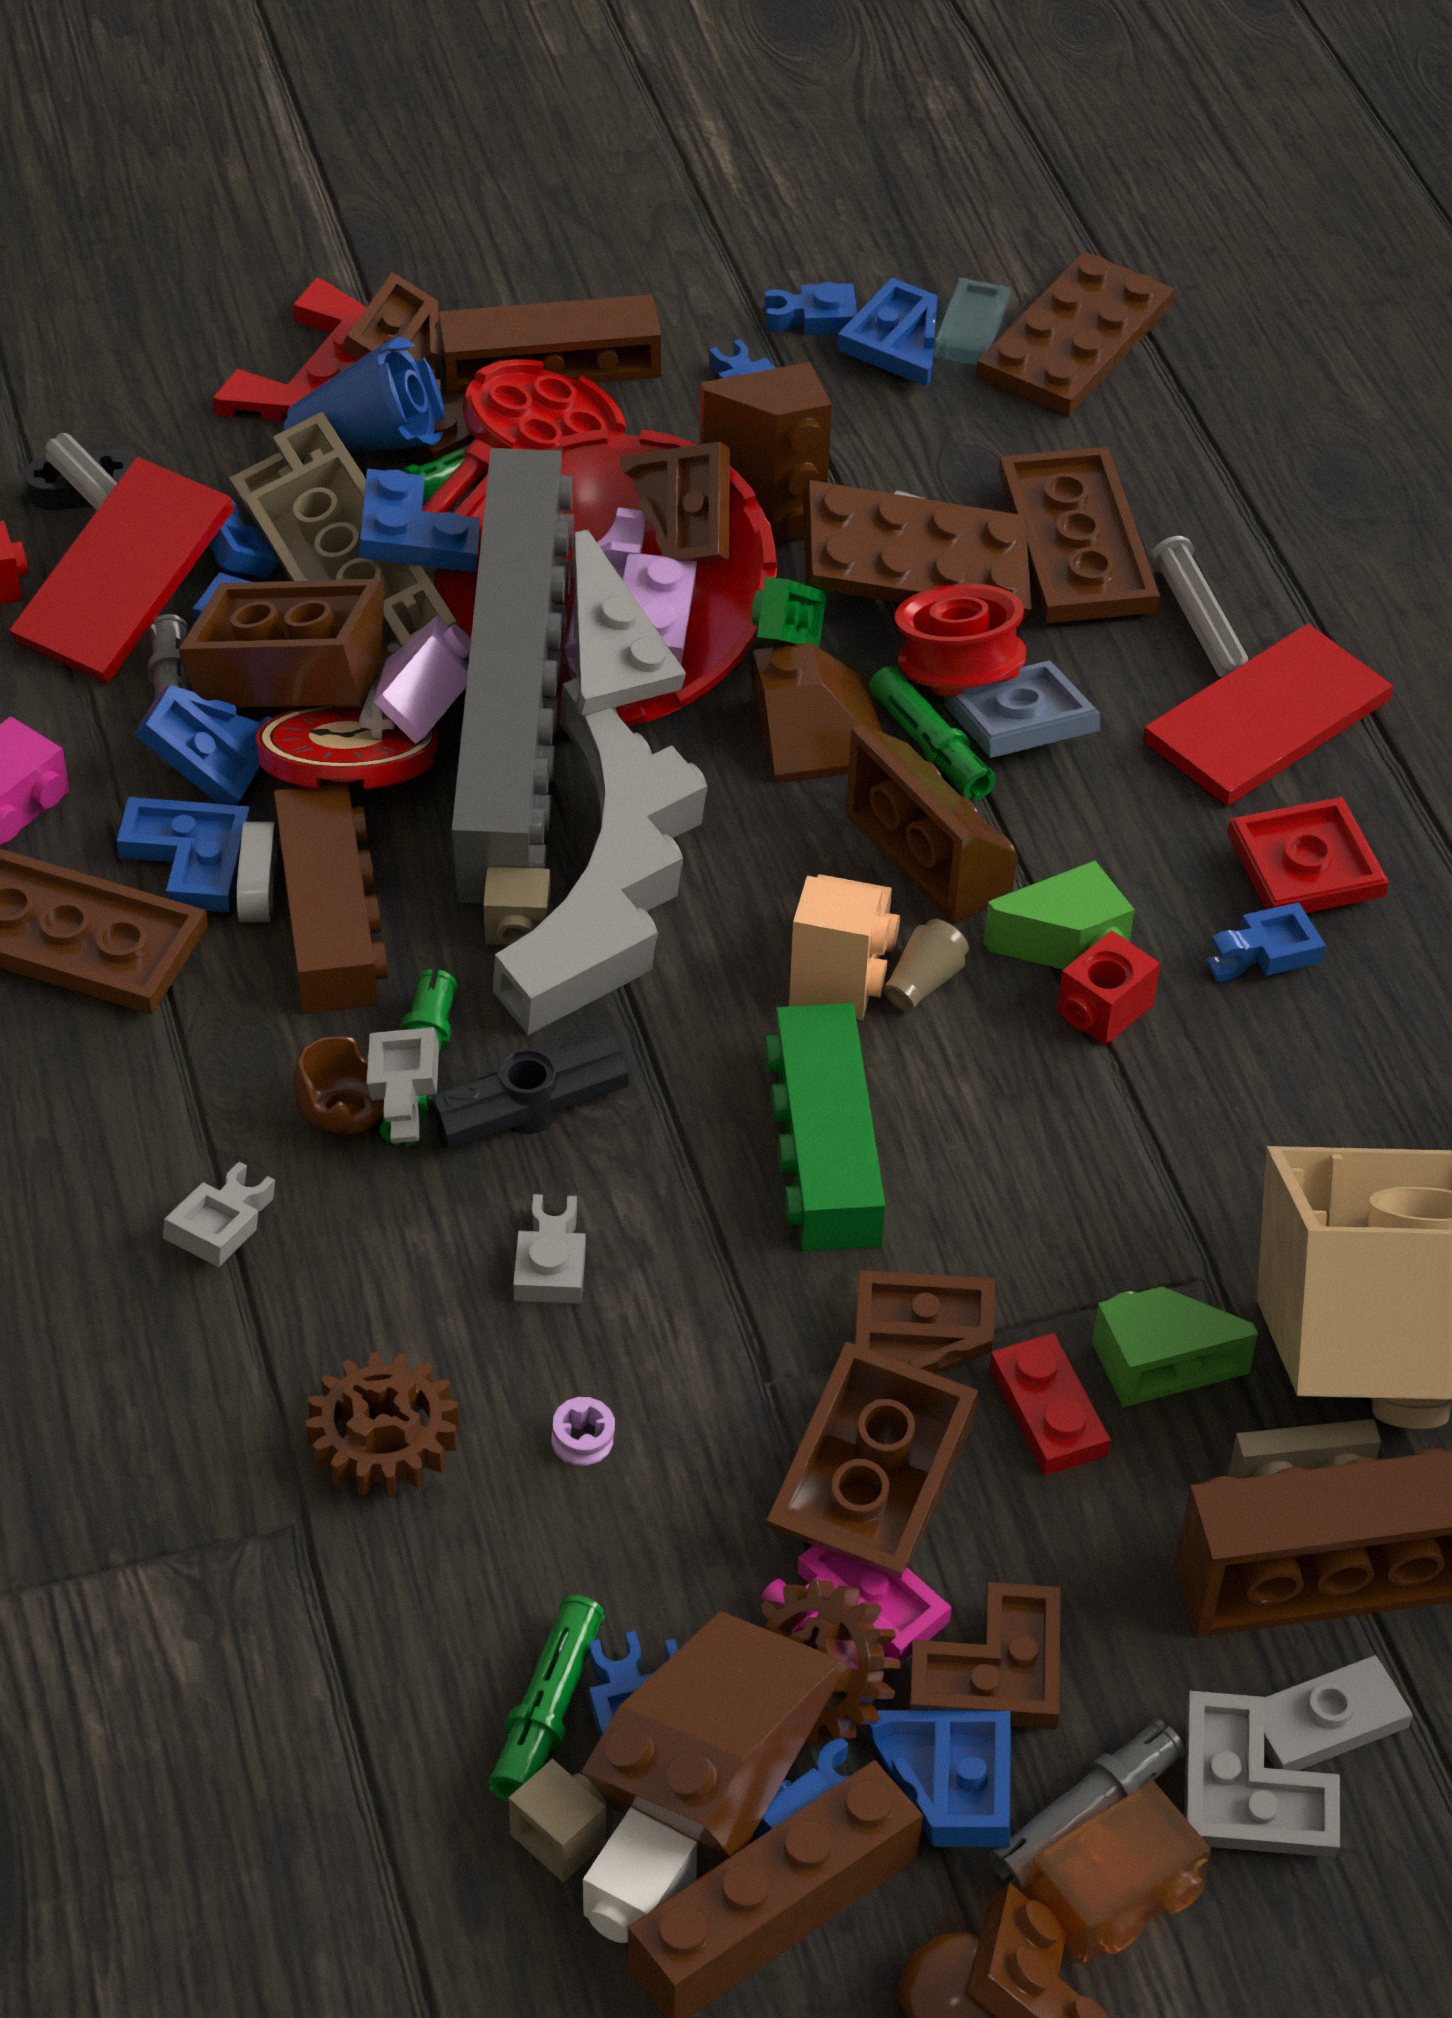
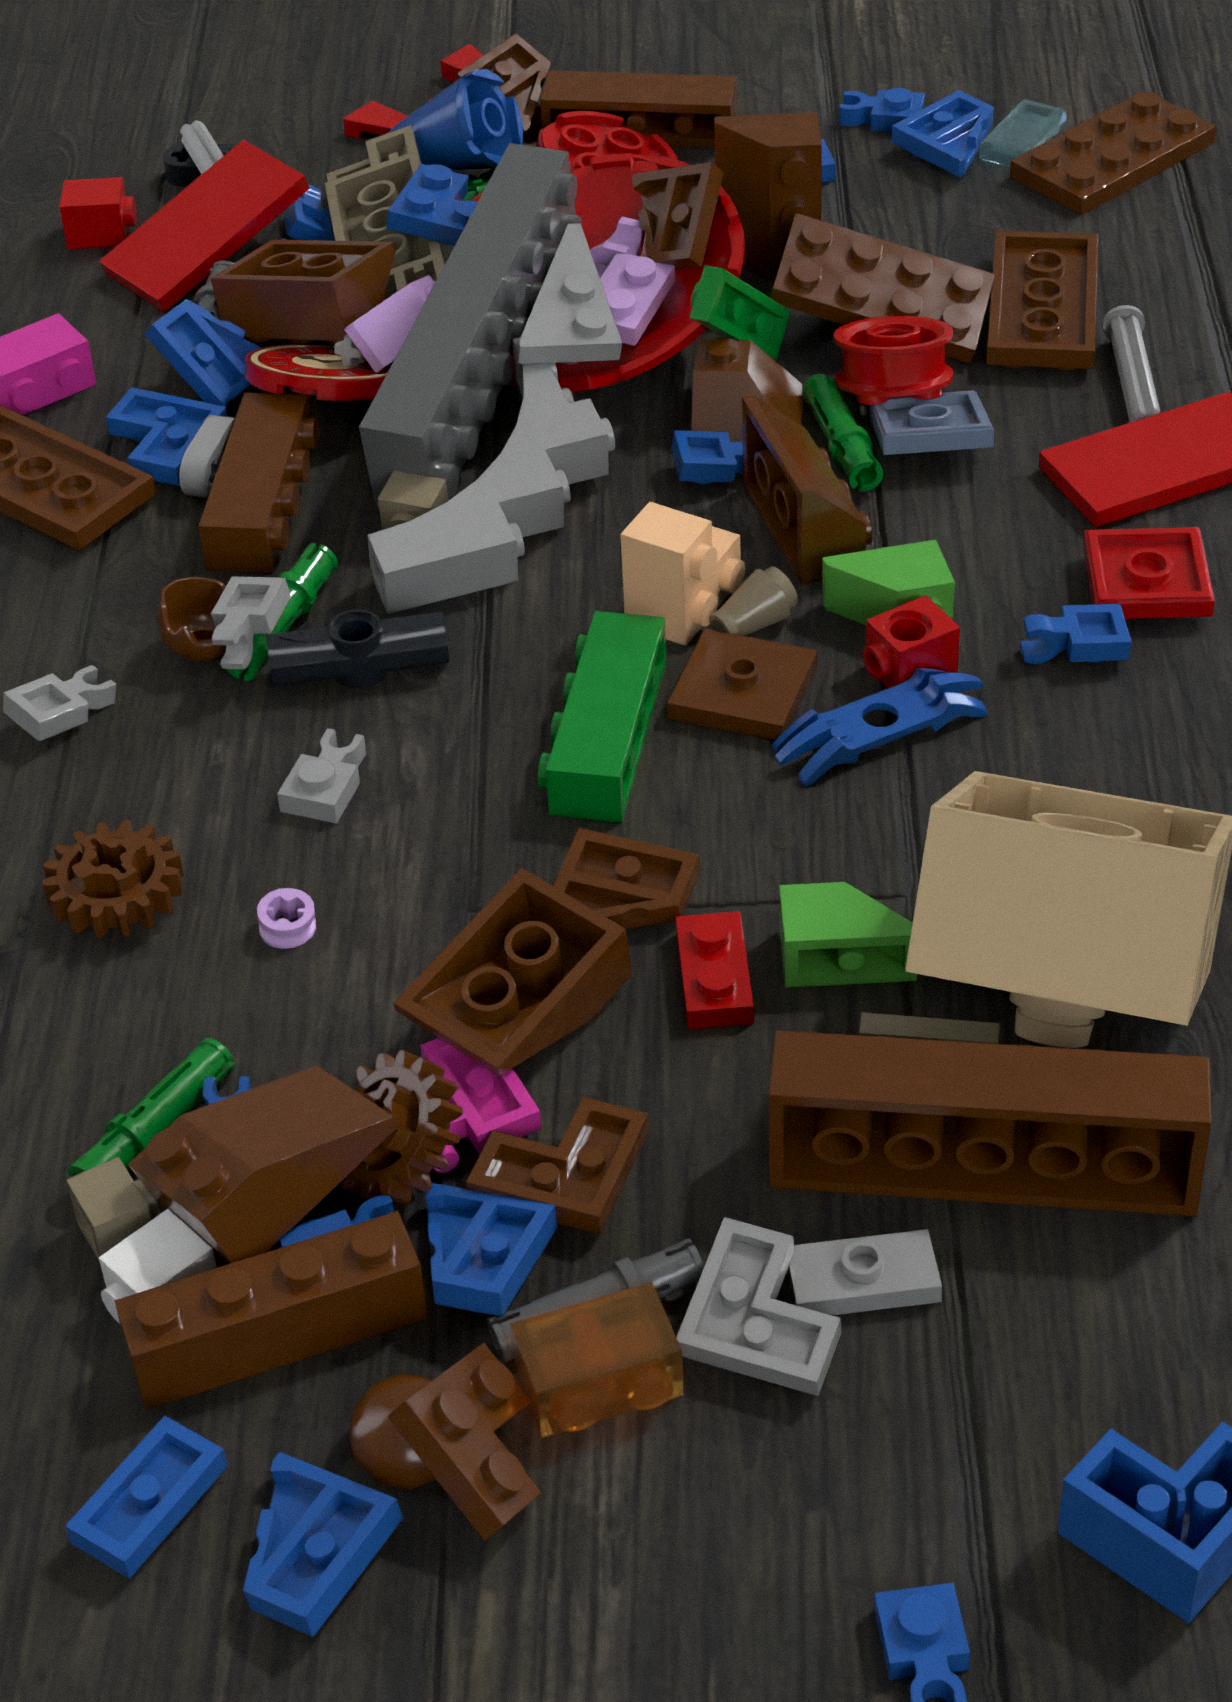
camera: 20 degrees right, 5 degrees down
none -> reddish brown plate [667,629,818,740]
none -> blue plate [671,430,743,484]
none -> blue piece [772,668,988,787]

